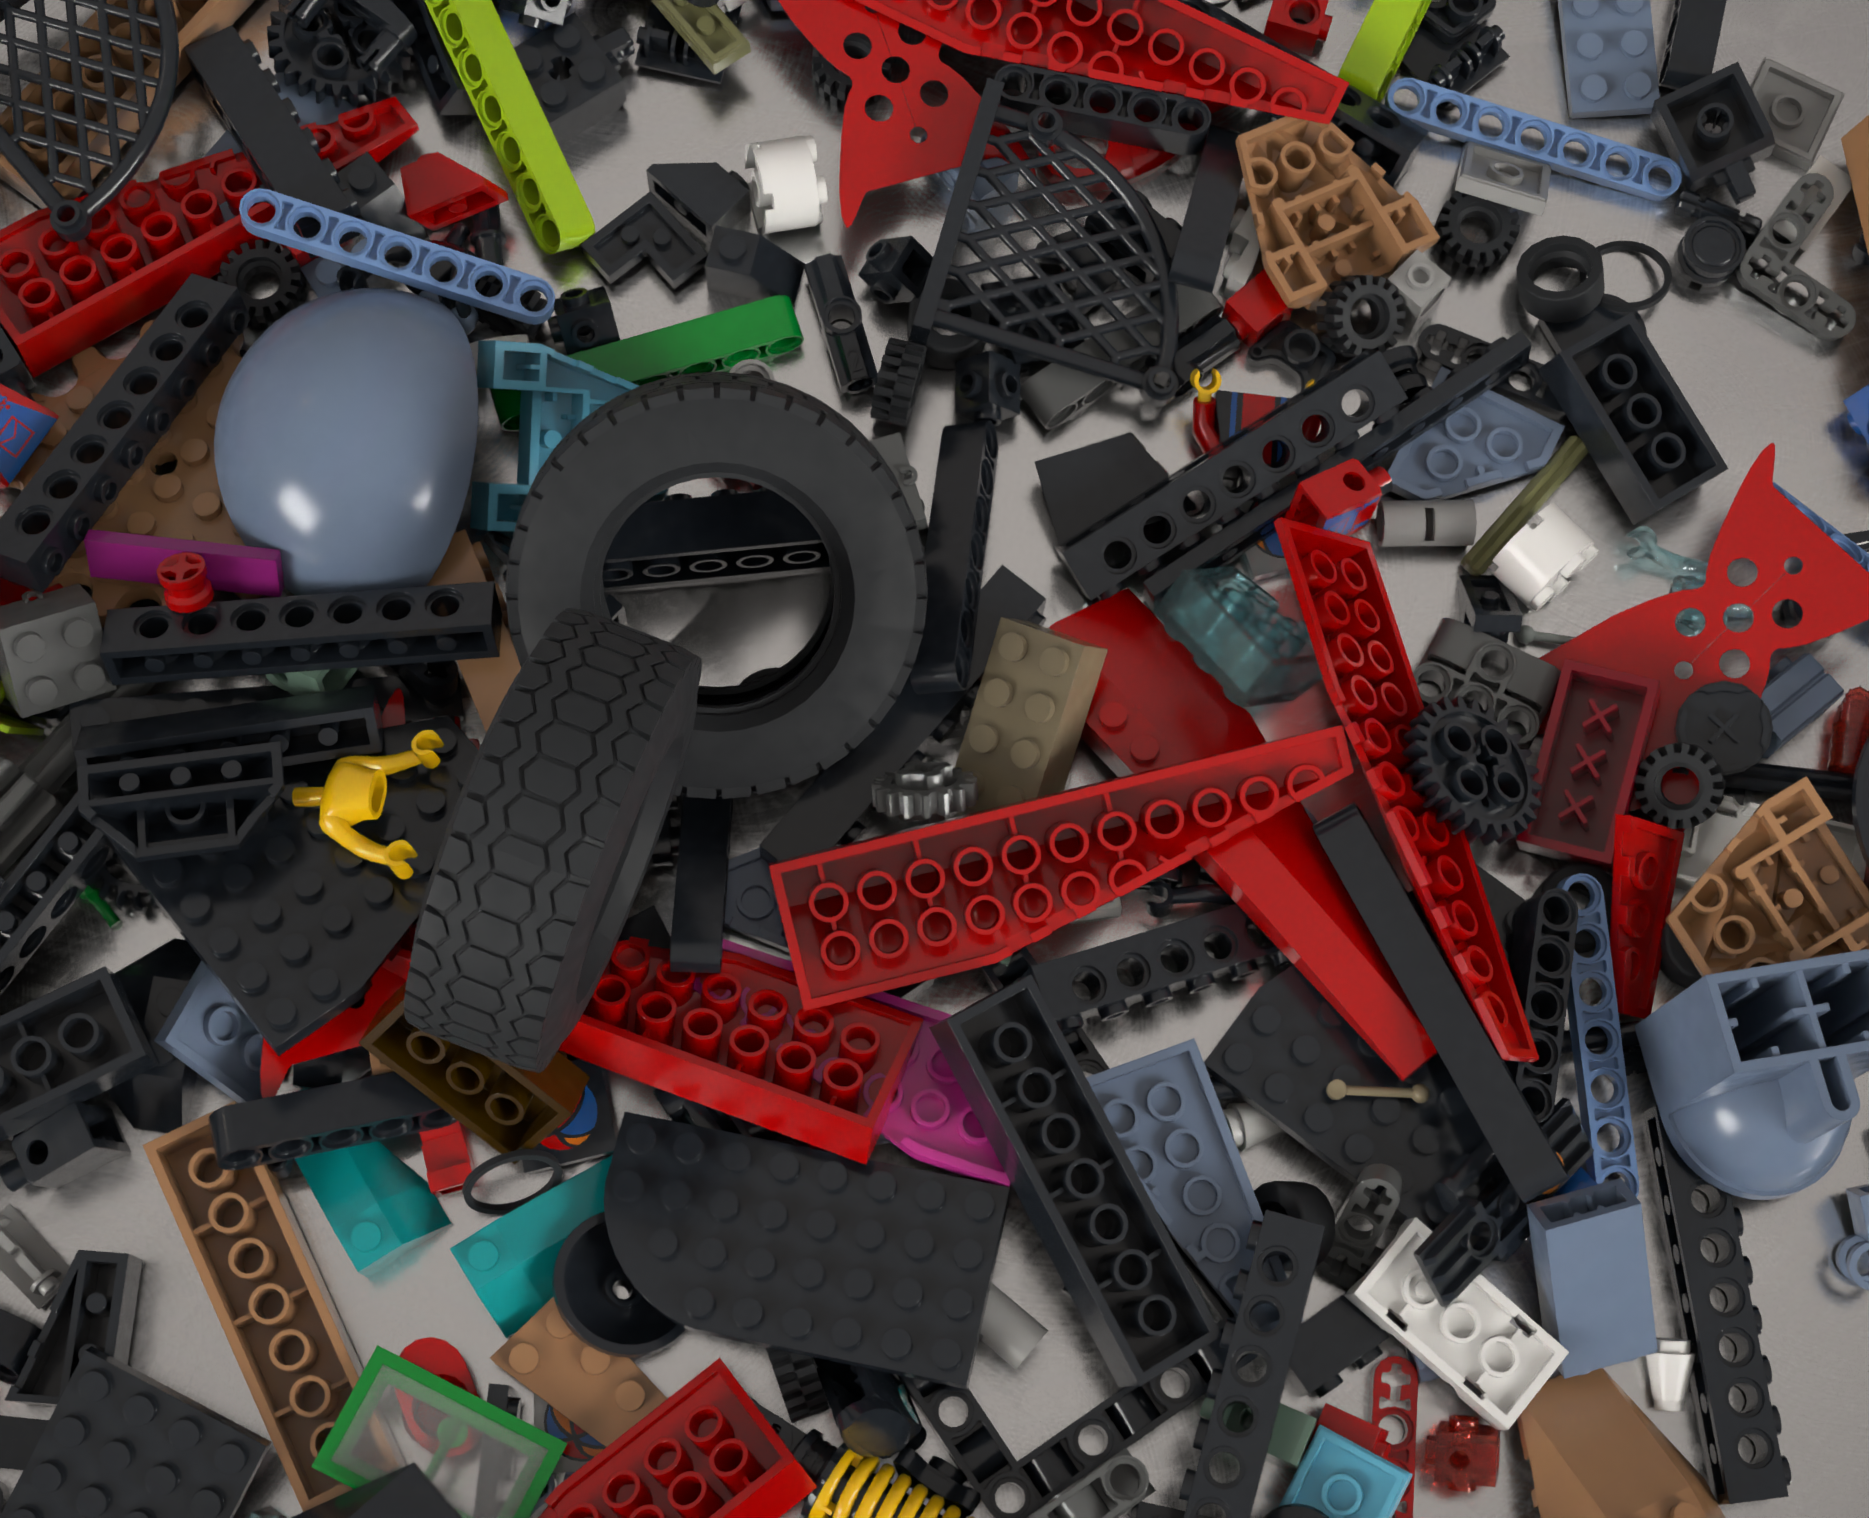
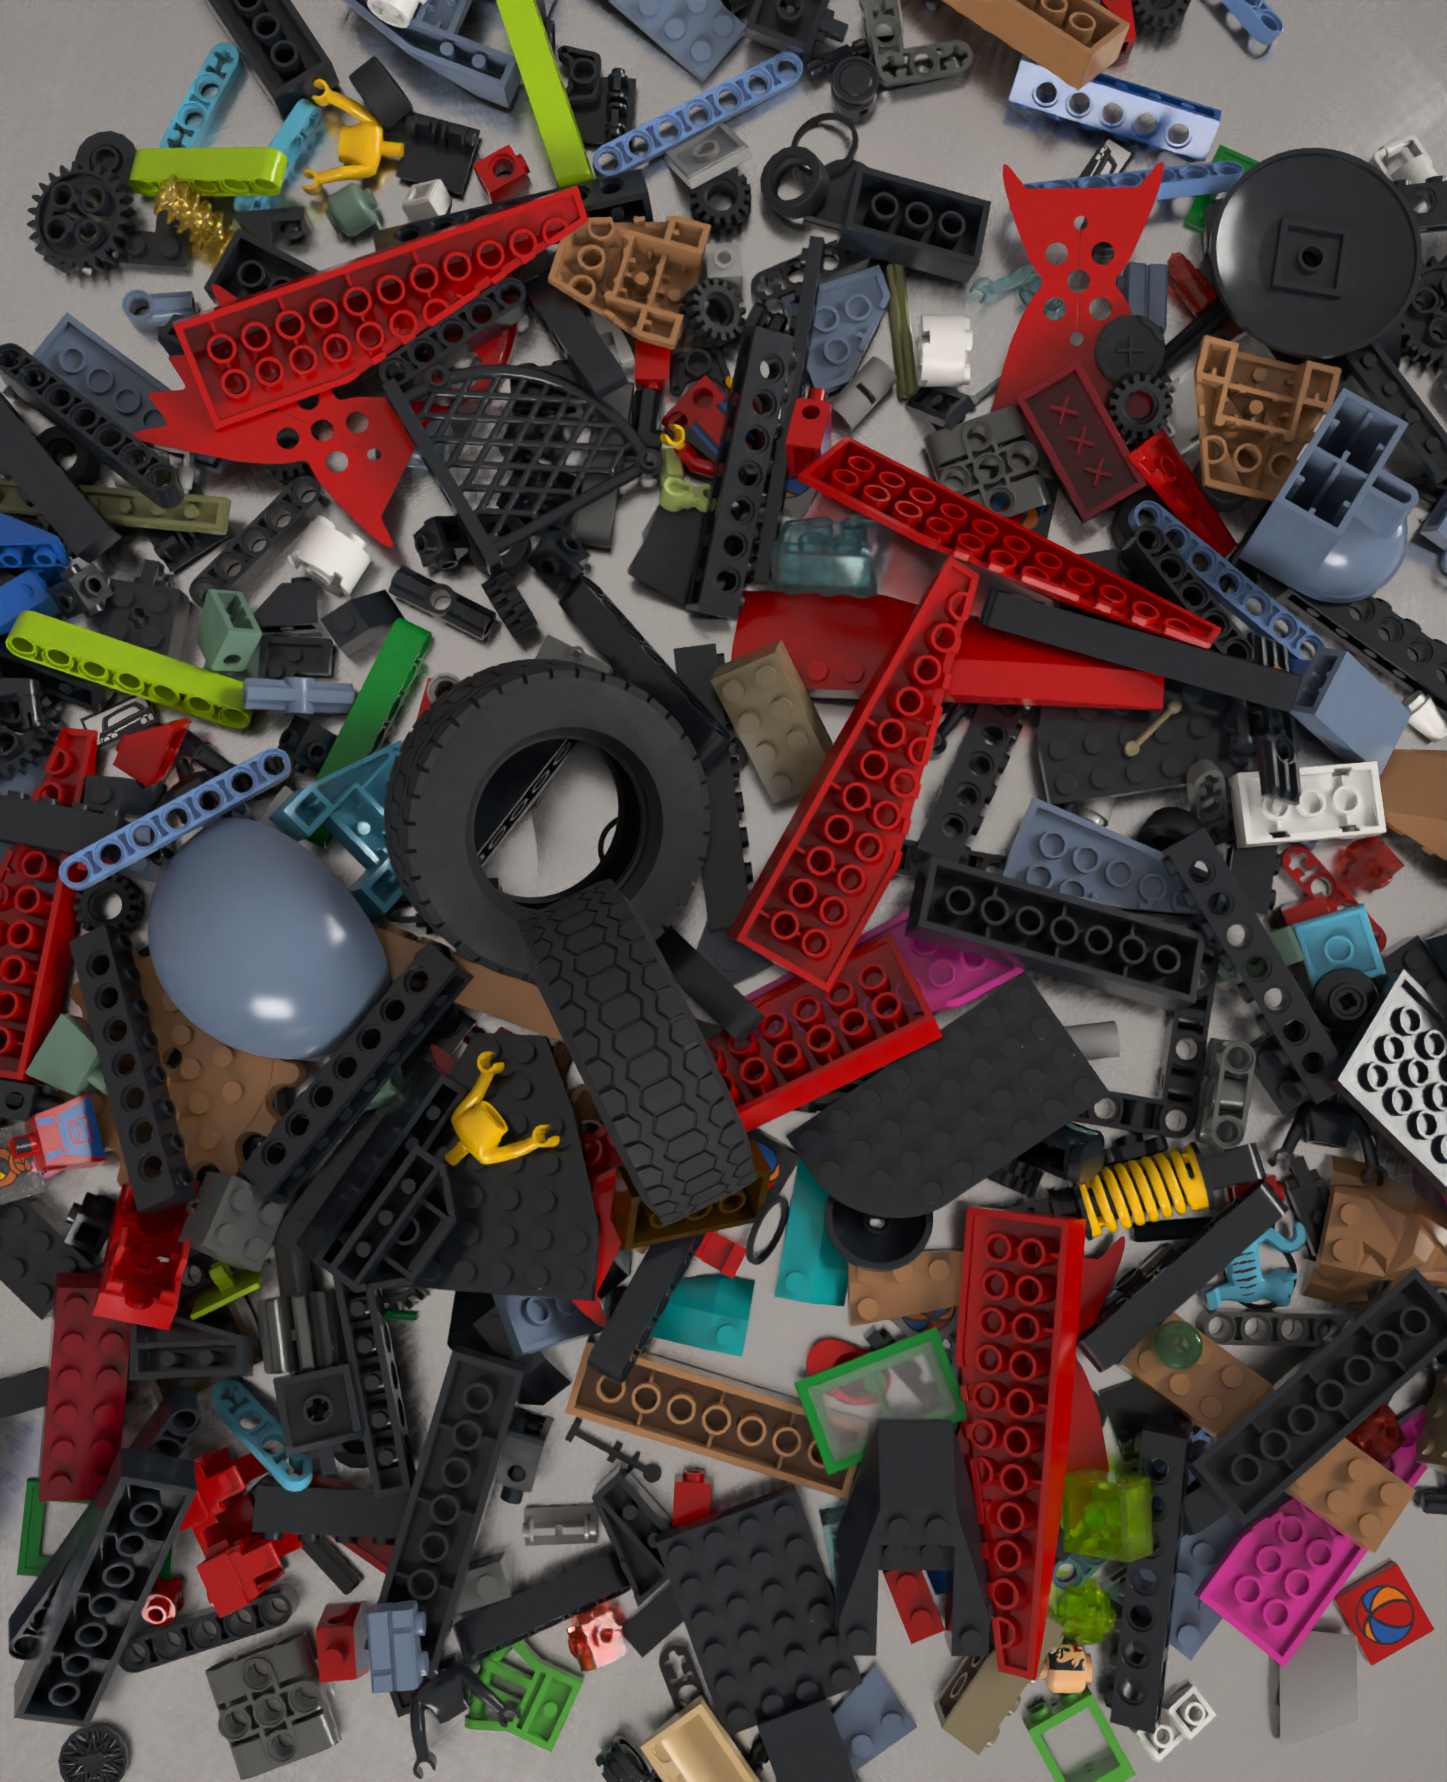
camera: 40 degrees left, 10 degrees up
magenta tile [84,529,285,597] -> none
red wheel [156,552,214,613] -> none
dark grey gear [871,760,978,823] -> none
black gear [1402,696,1542,846] -> none
none -> sand green torso [25,1013,108,1097]
none -> tile [80,695,161,753]
none -> black beam [189,476,327,609]
none -> sand green torso [196,589,262,676]
none -> sand blue piece [242,677,355,715]
none -> black piece [565,1417,662,1483]
none -> yellowish green bar [659,448,711,513]
none -> red leg [661,375,727,438]
none -> red brick [672,1470,711,1527]

